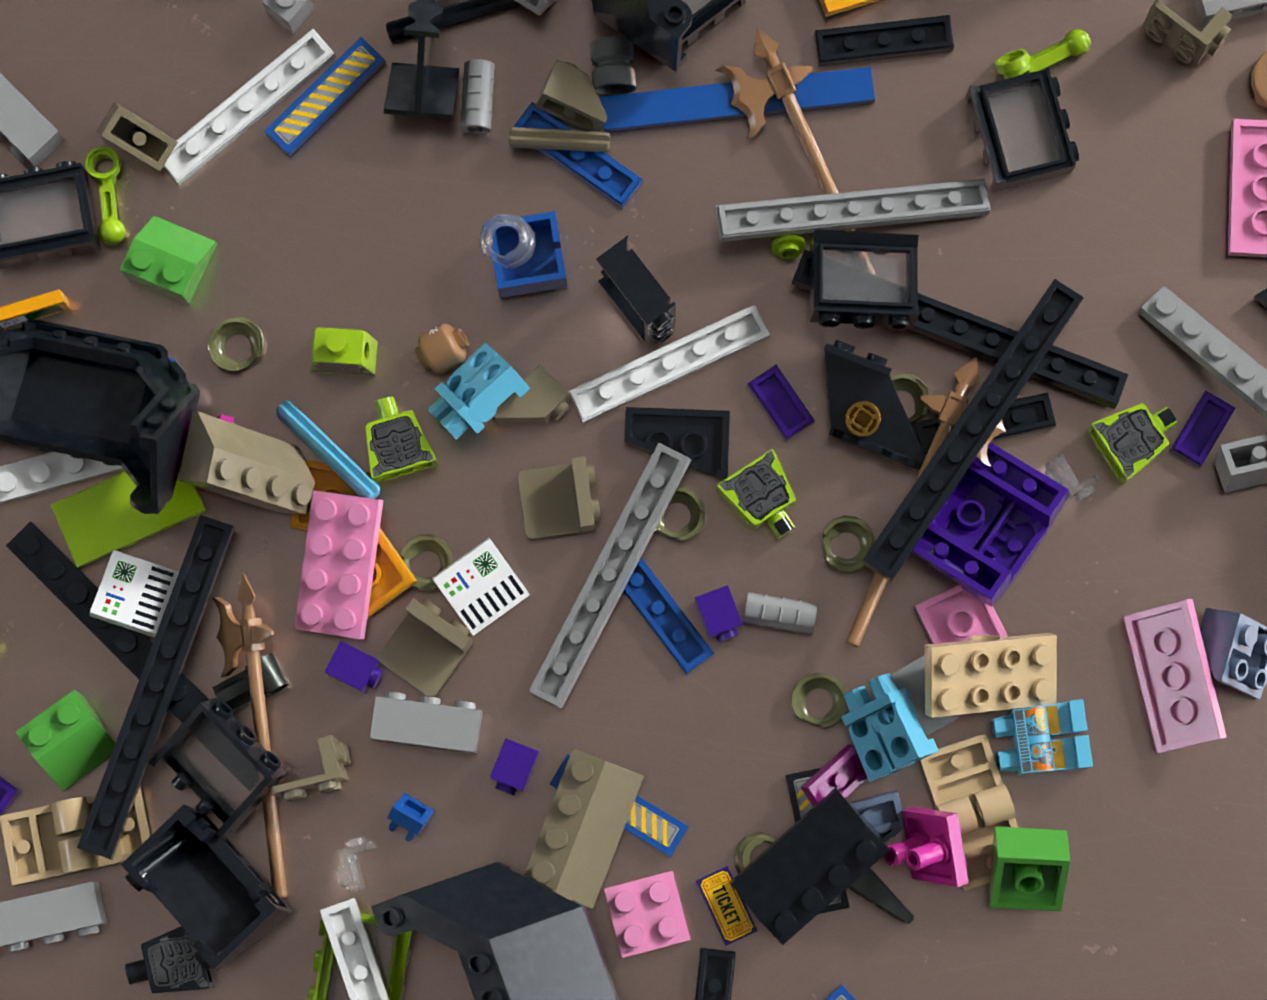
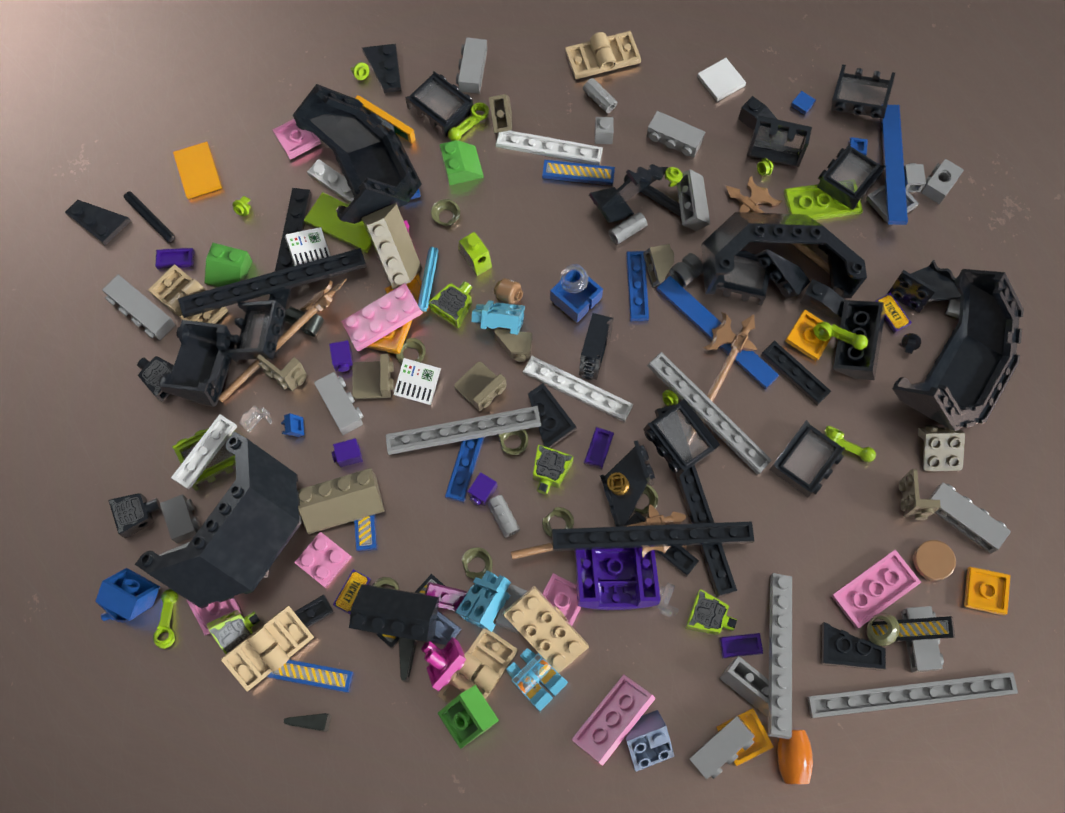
camera: 50 degrees right, 10 degrees down
dark tan axle [509,127,610,152] -> none

